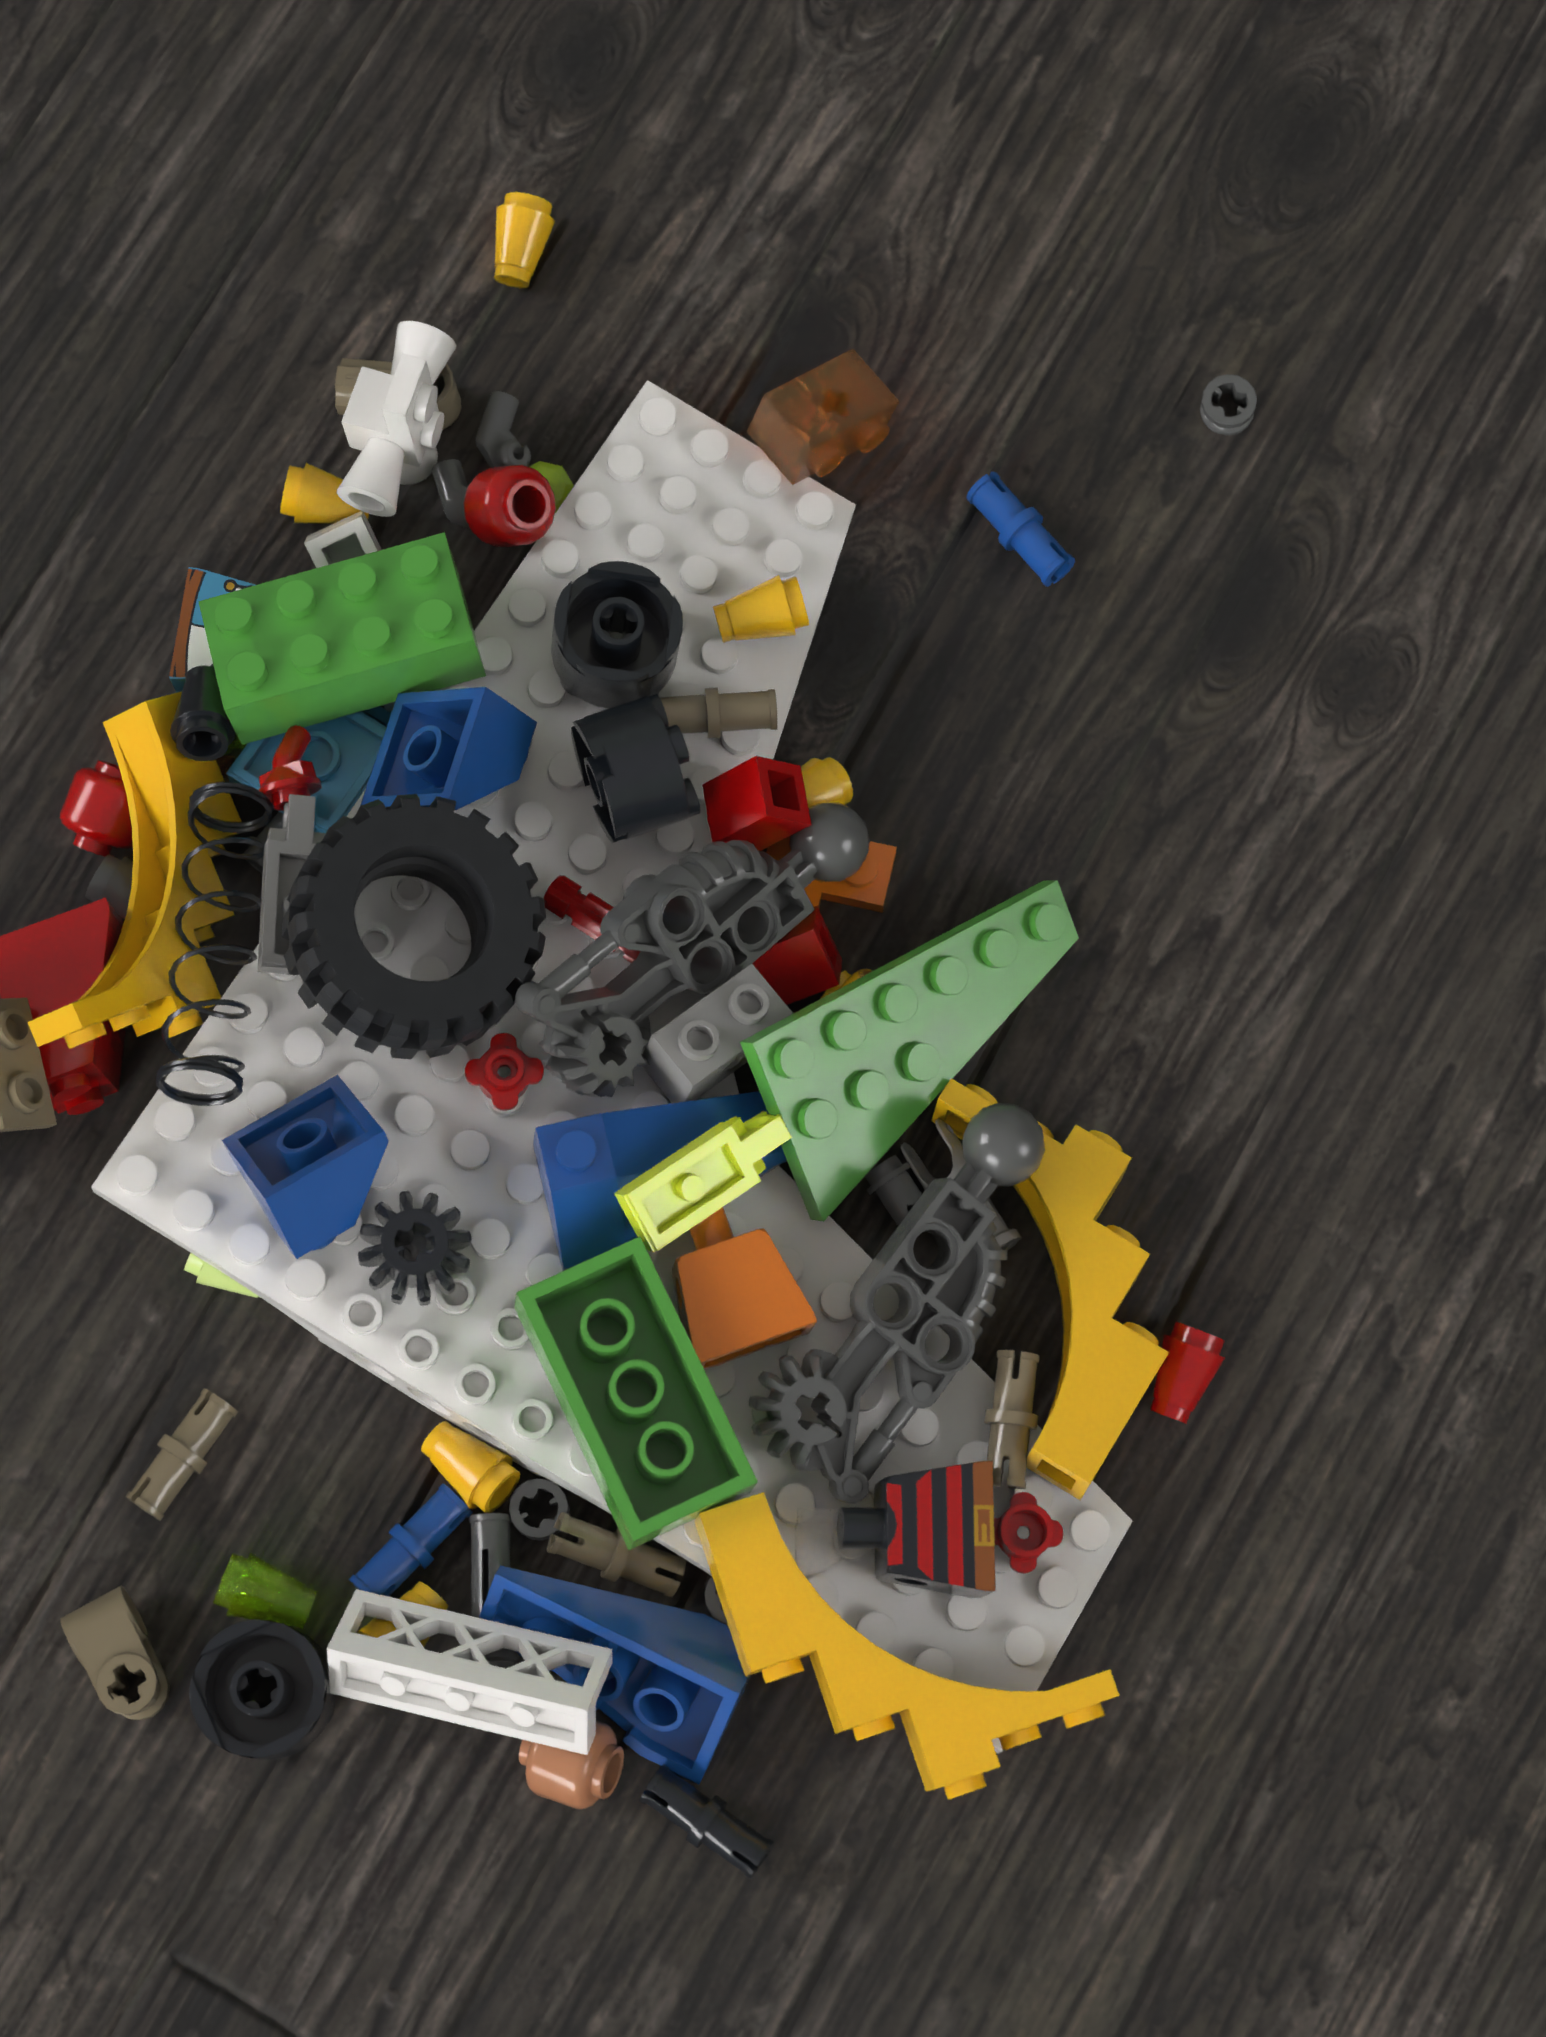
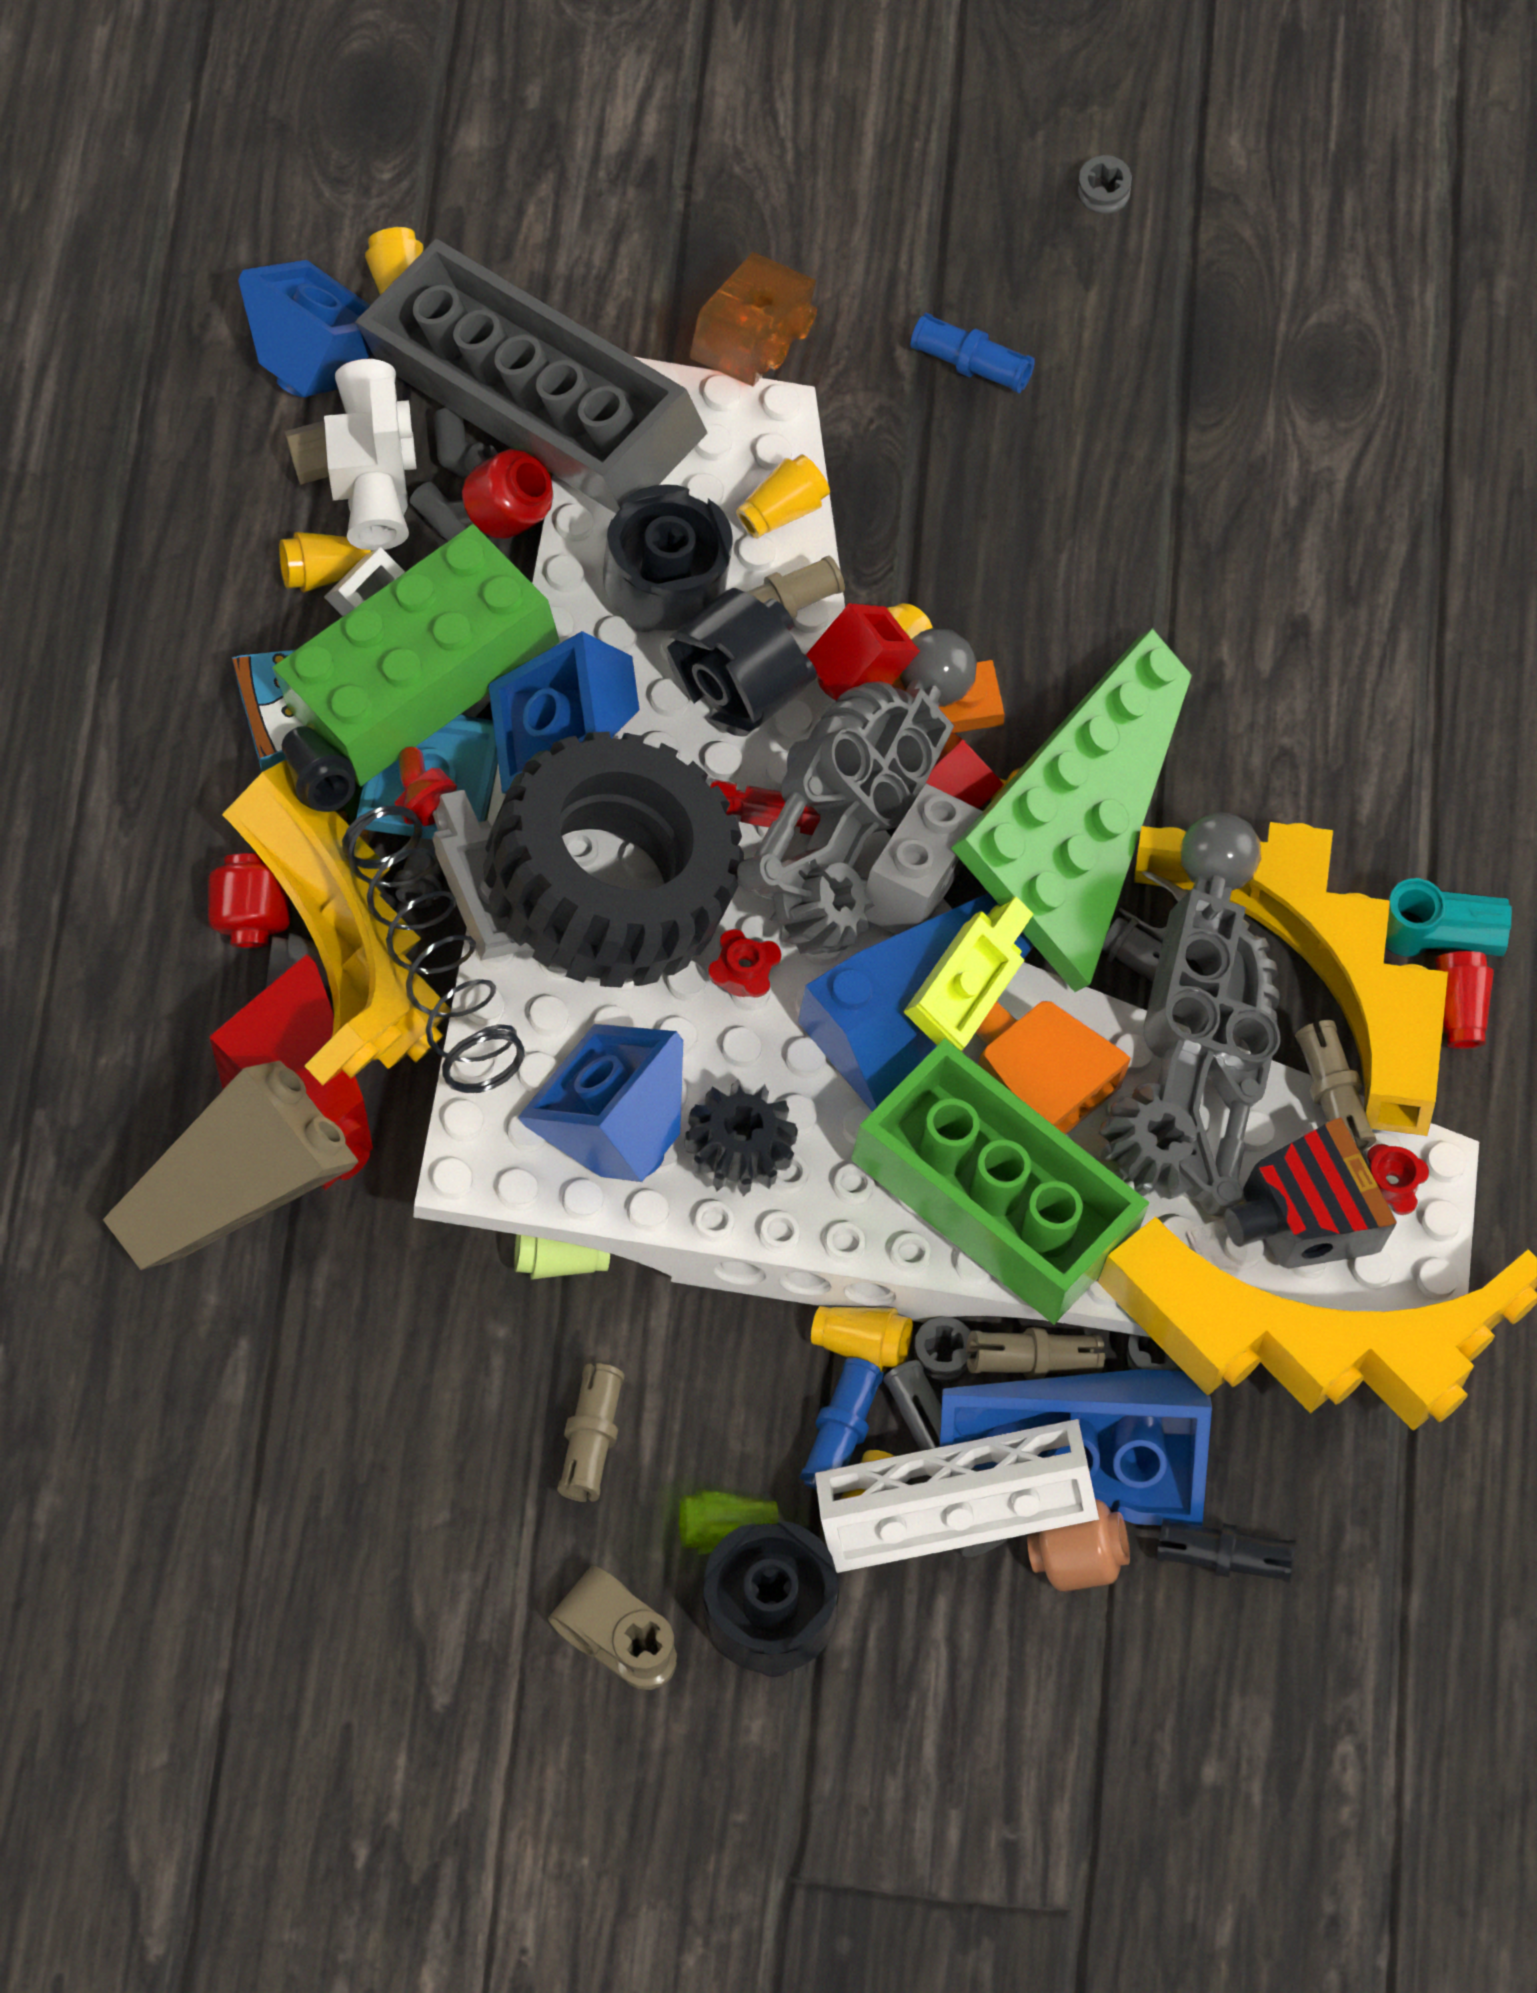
camera: 25 degrees left, 10 degrees down
none -> blue slope [238,260,372,397]
none -> dark grey brick [355,238,708,514]
none -> teal piece [1385,878,1512,957]

